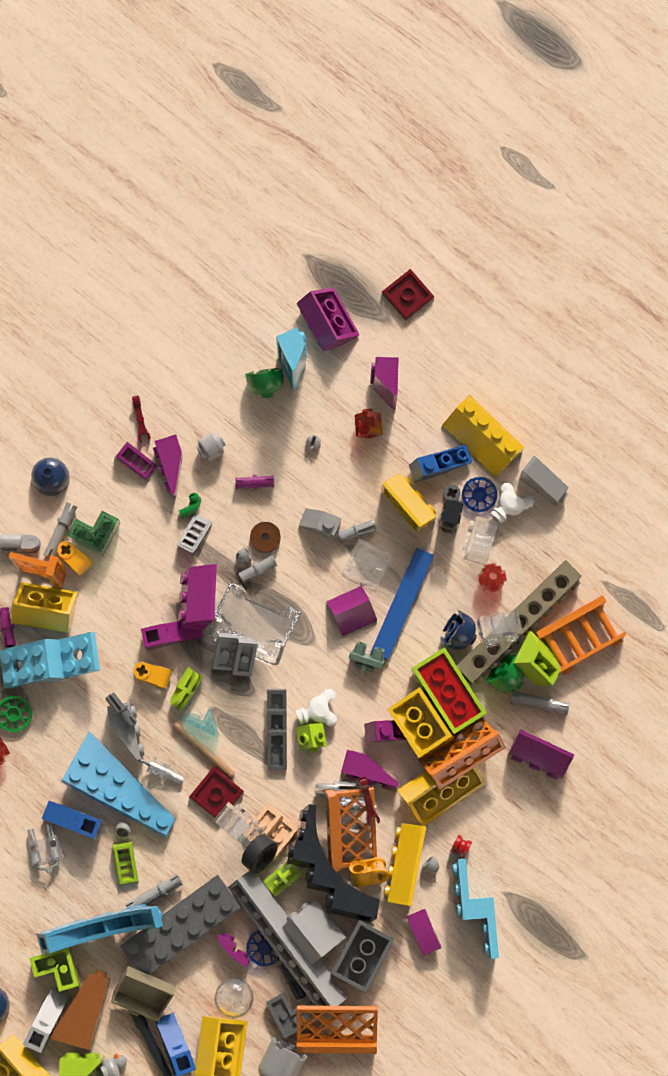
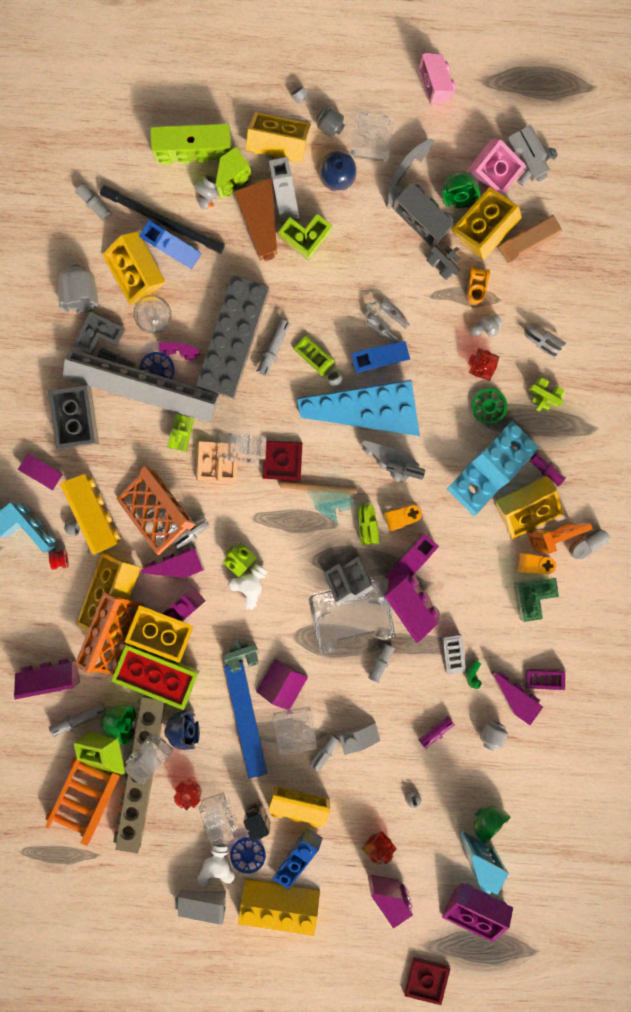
camera: 145 degrees right, 10 degrees up
dark blue cylinder [31,457,70,496] -> none
dark azure arch [36,904,163,953] -> none
light grey pin [43,502,78,558] -> none
dark tan container [111,966,175,1022] -> none
dark red piece [132,395,151,443] -> none
clear piece [140,757,184,784] -> none
light grey hinge [236,547,252,564] -> none
black tyre [241,834,278,874] -> none
reddish brown piece [250,522,281,553] -> none
dark grey slope [267,689,287,770] -> none
light grey brick [282,900,346,965] -> none
black arch [286,804,380,923] -> none
orange fence [297,1006,378,1054] -> none
light orange piece [349,857,389,888] -> none
dark red piece [358,776,380,826] -> none
dark grey bush [443,485,461,501] -> none

